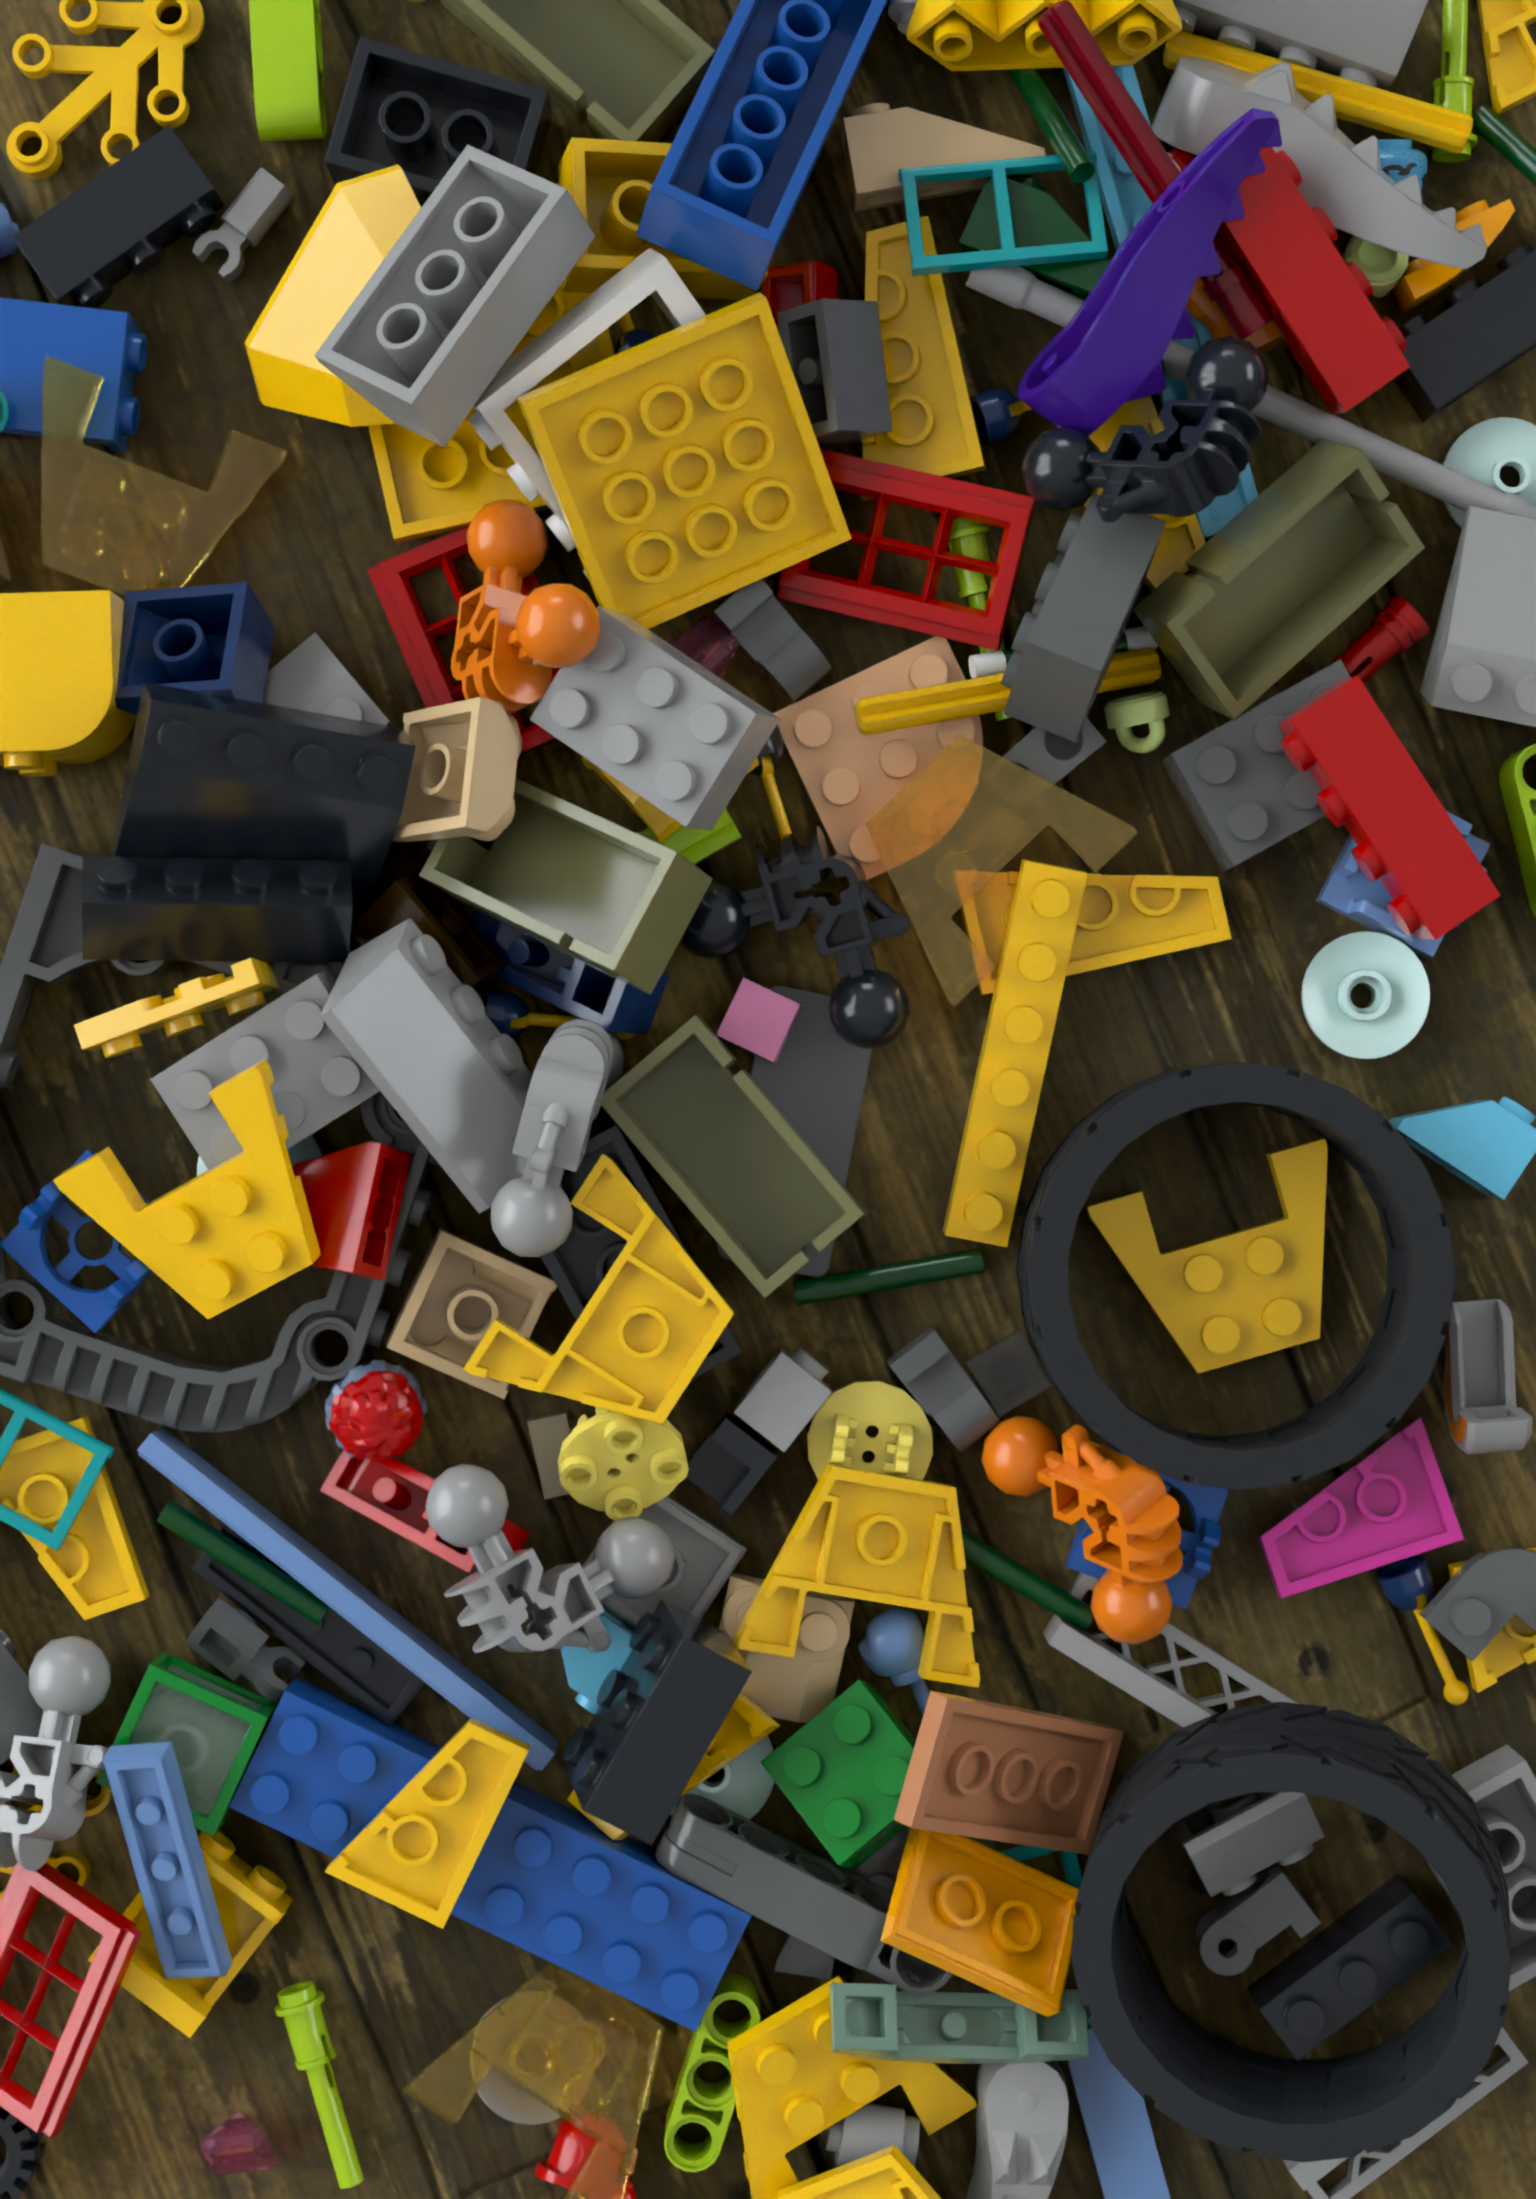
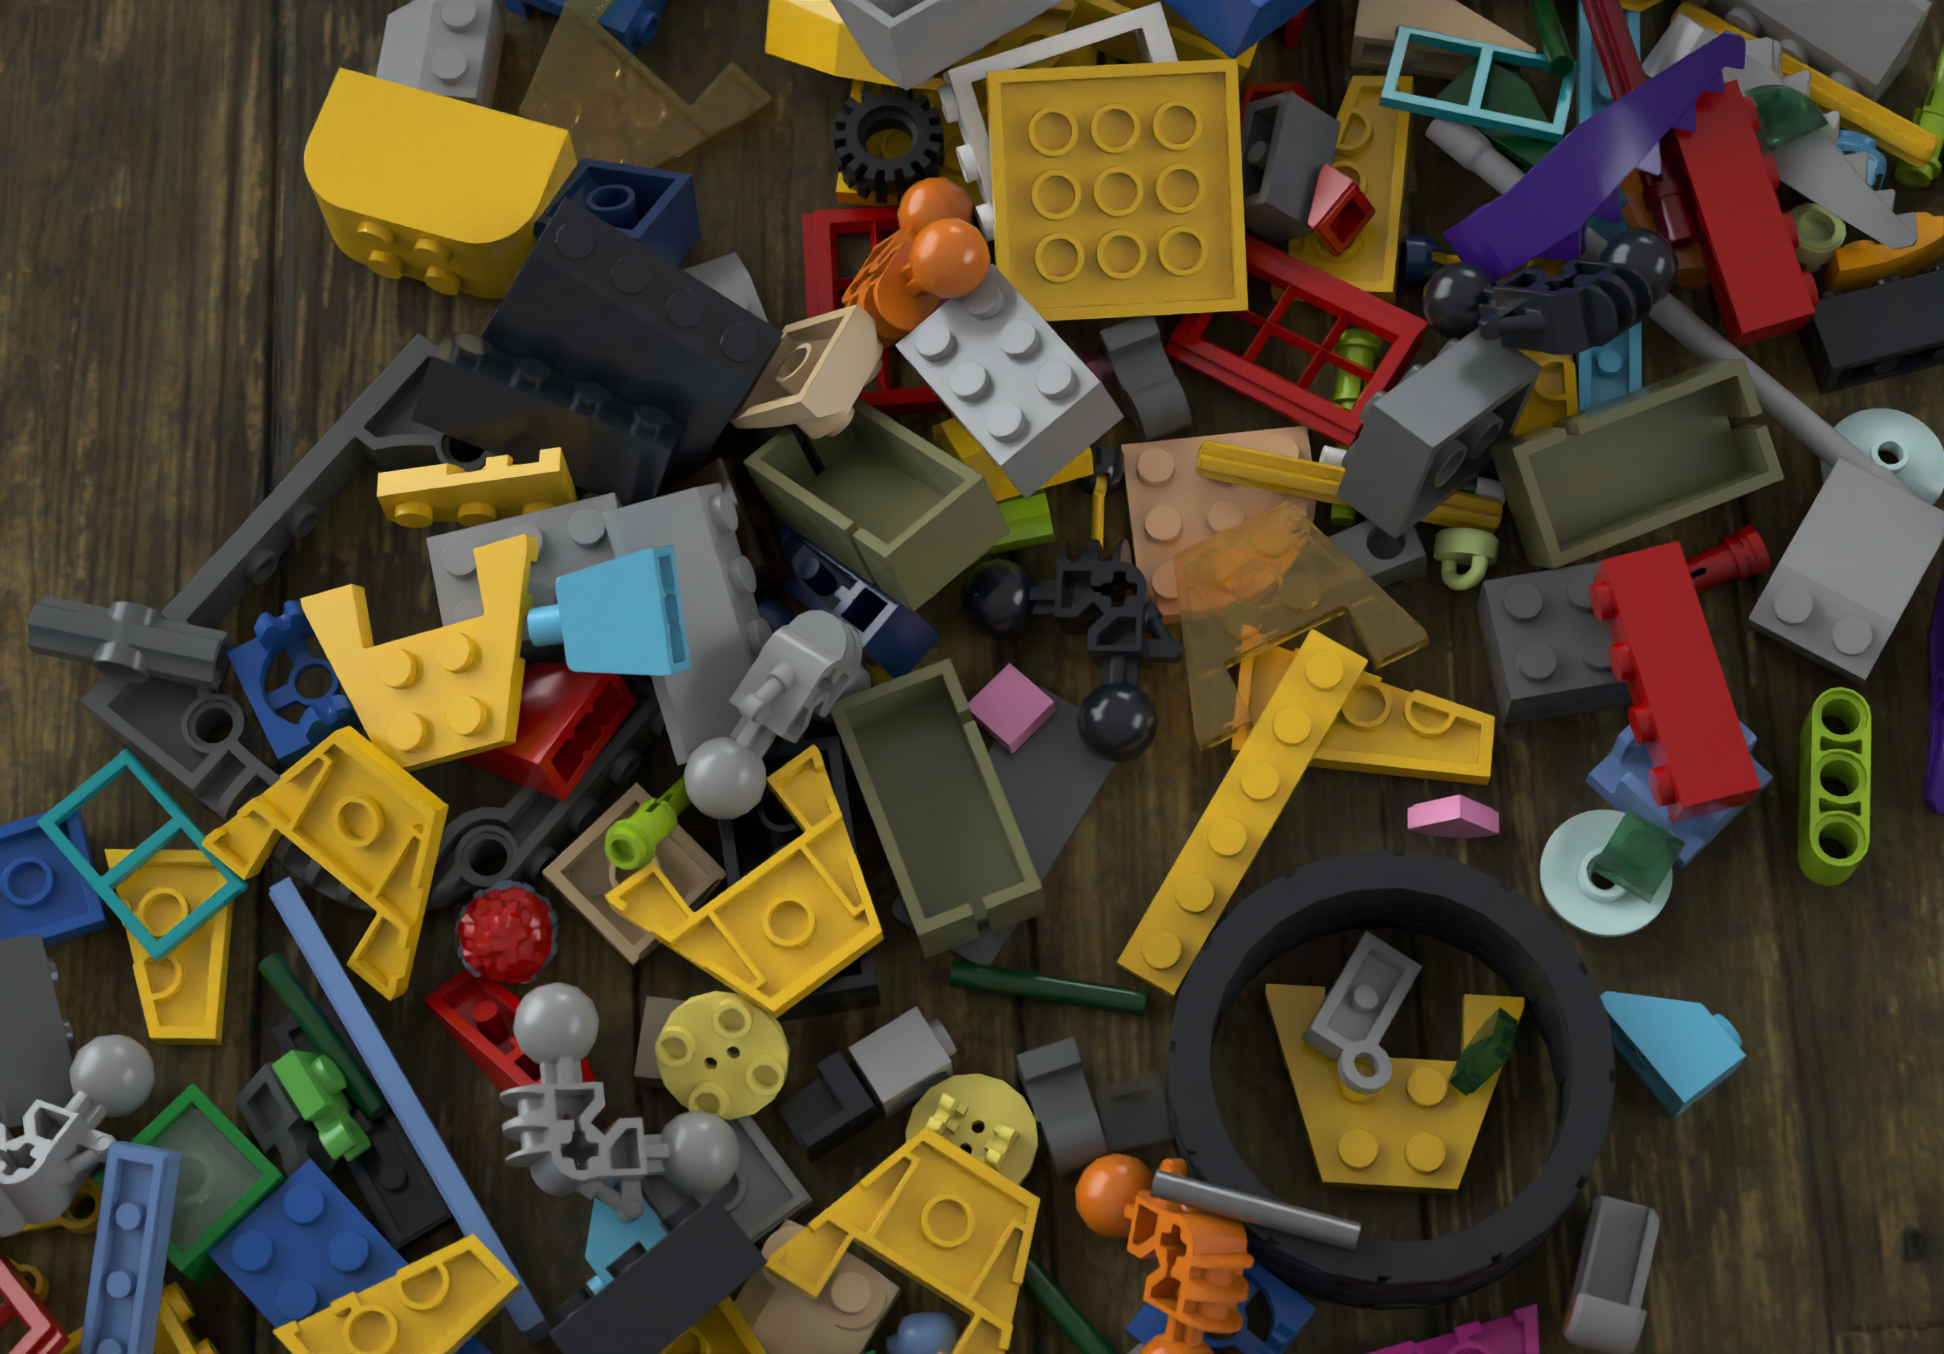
camera: 25 degrees right, 20 degrees down
none -> yellow wing [201,726,449,1001]
none -> bright green plate [272,1050,372,1162]
none -> medium azure torso [527,544,691,676]
none -> lime pin [605,775,691,870]
none -> black tyre [833,84,945,204]
none -> flat silver bar [1150,1169,1361,1251]
none -> light grey hinge [1301,931,1422,1095]
none -> red slope [1308,163,1376,258]
none -> bright pink tile [1408,794,1499,838]
none -> clear green tile [1448,1007,1518,1096]
none -> clear green plate [1592,809,1686,904]
none -> clear green tile [1745,85,1829,151]

